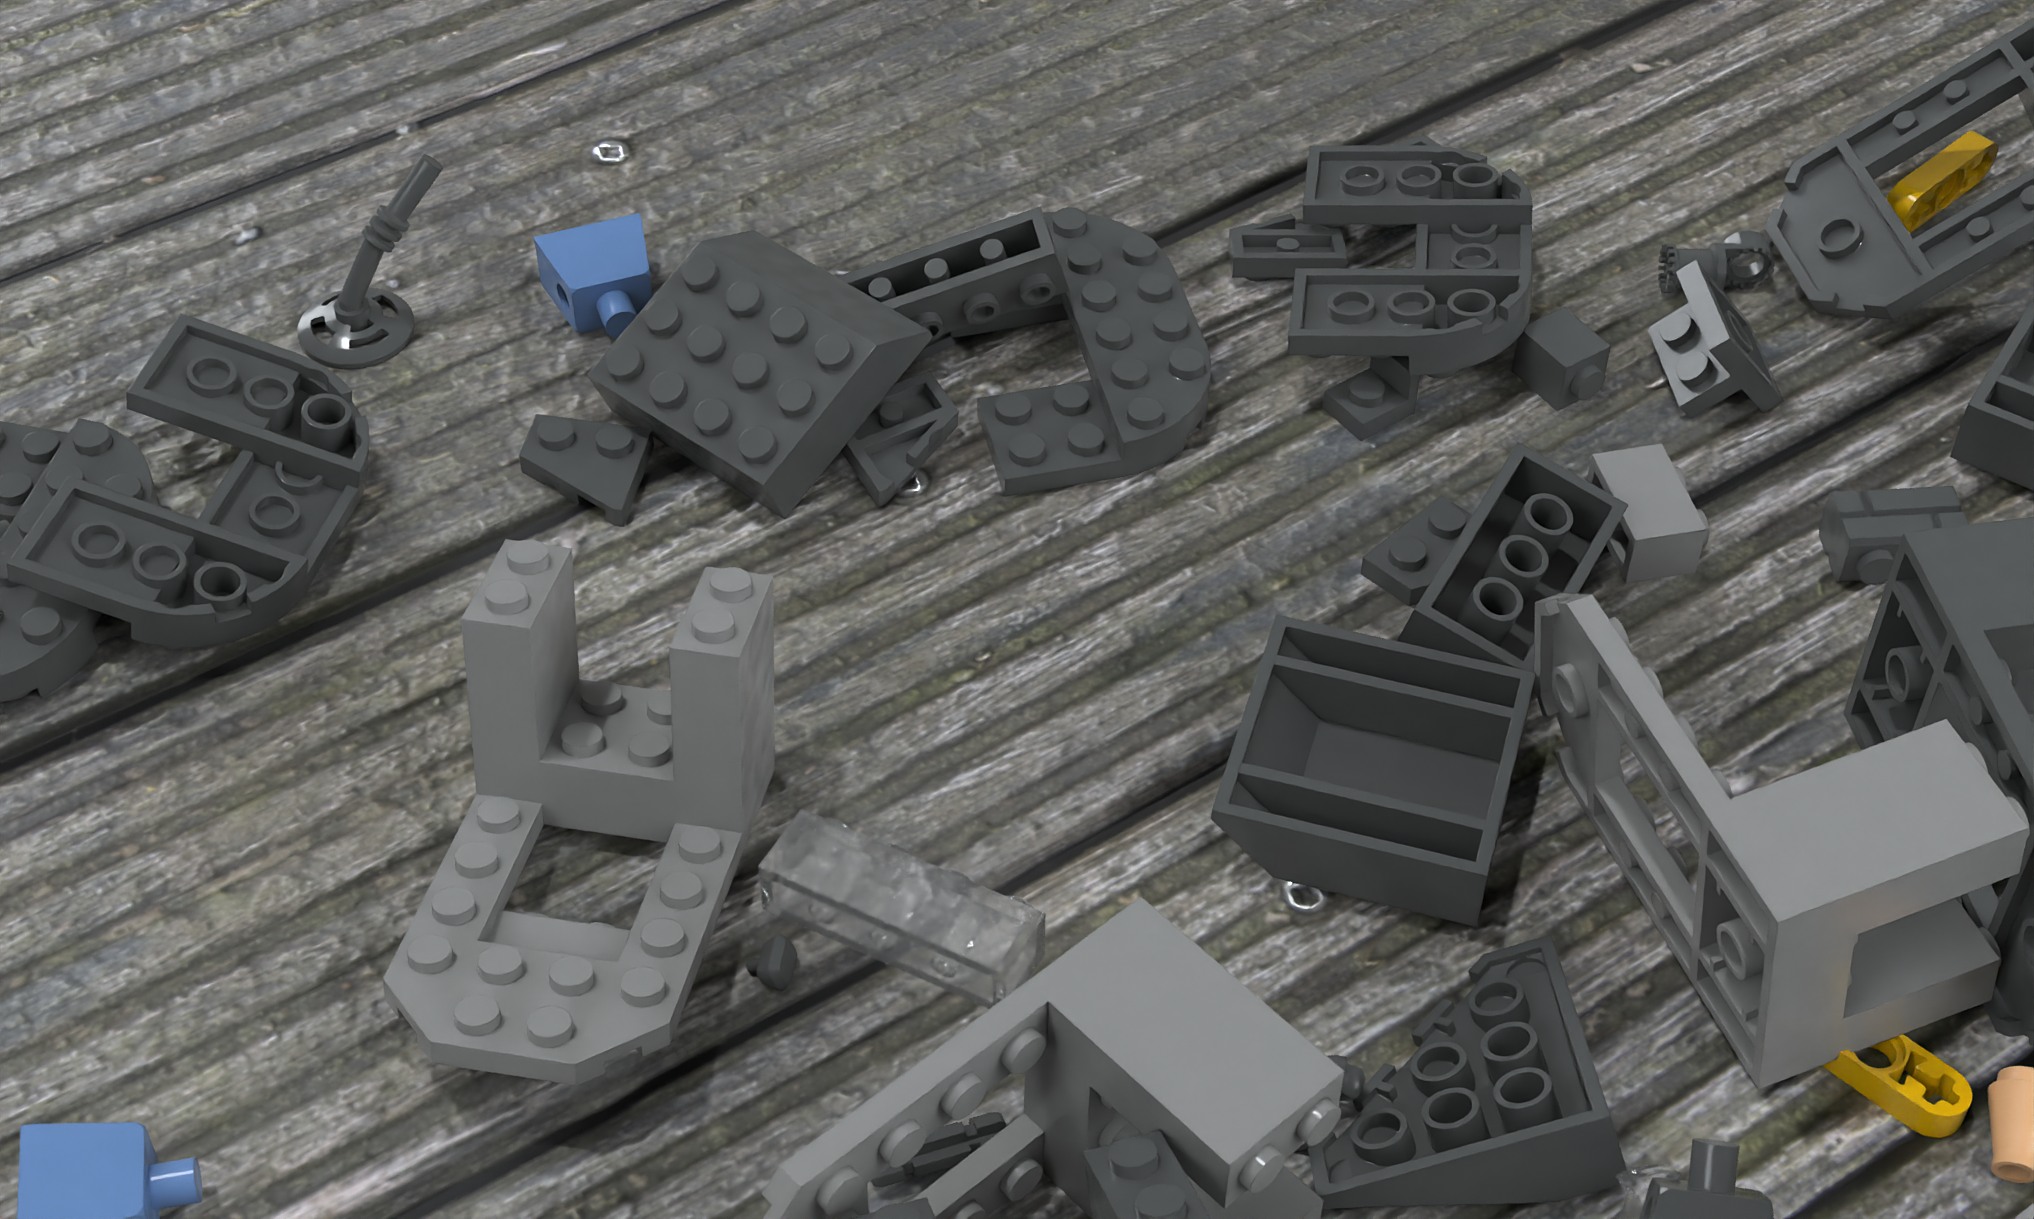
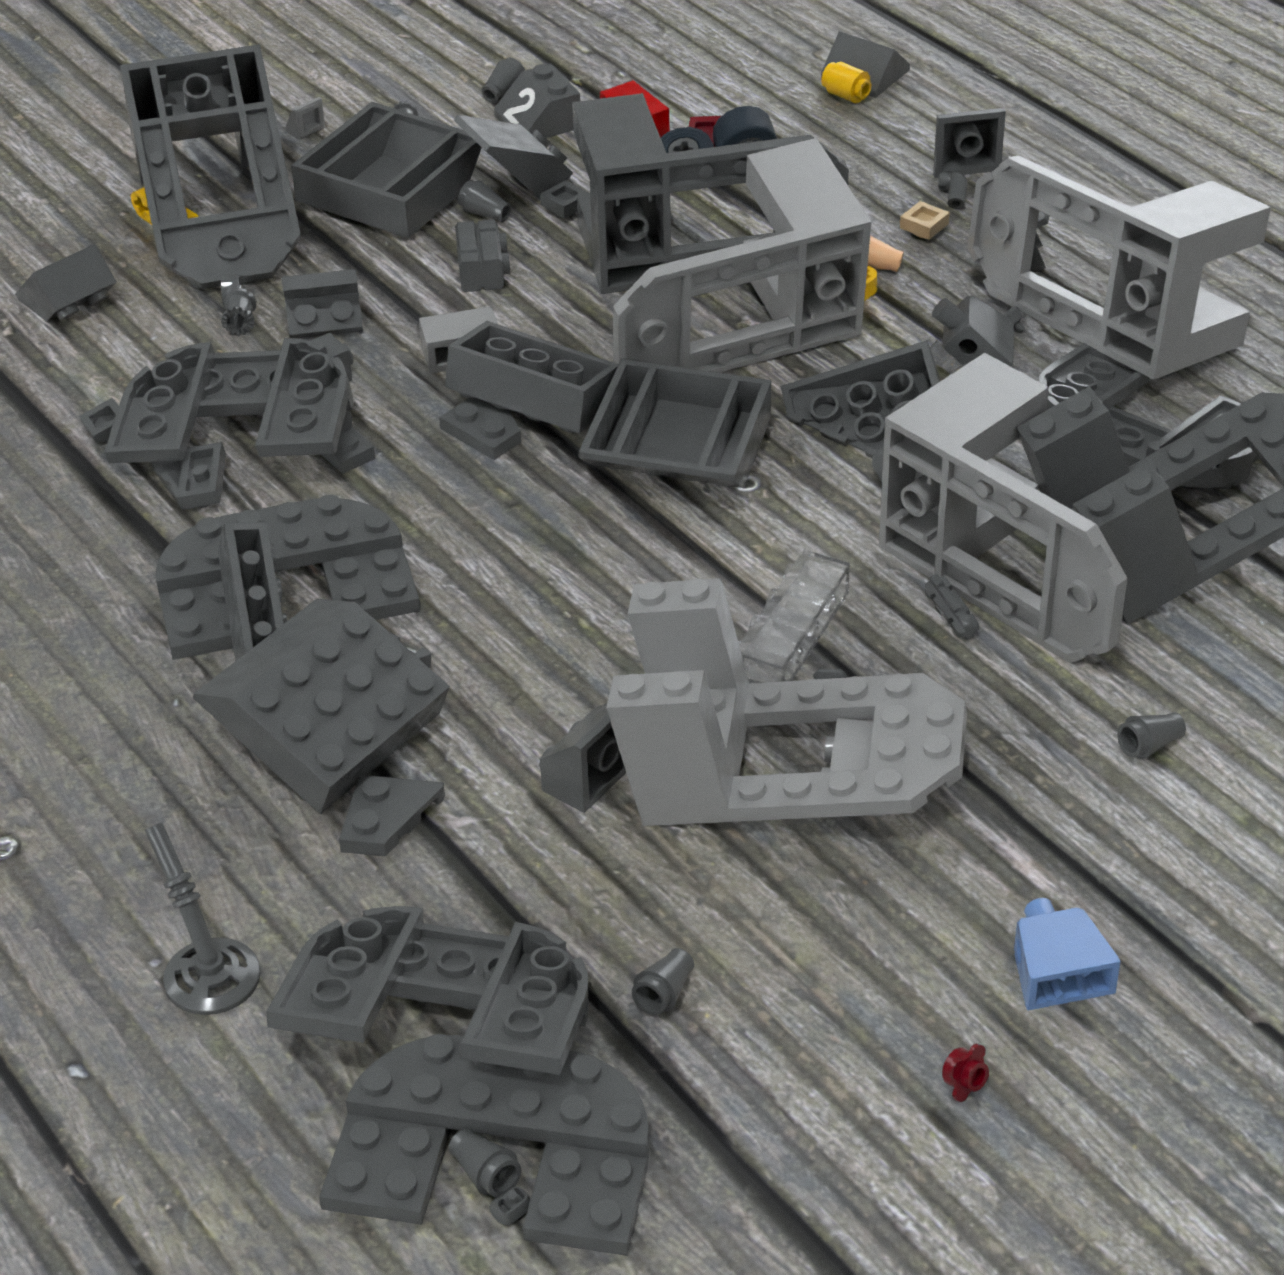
camera: 90 degrees left, 5 degrees down
medium blue torso [534,213,653,339] -> none
none -> dark grey slope [15,244,117,321]
none -> dark grey slope [539,703,626,813]
none -> dark grey cone [632,948,694,1015]

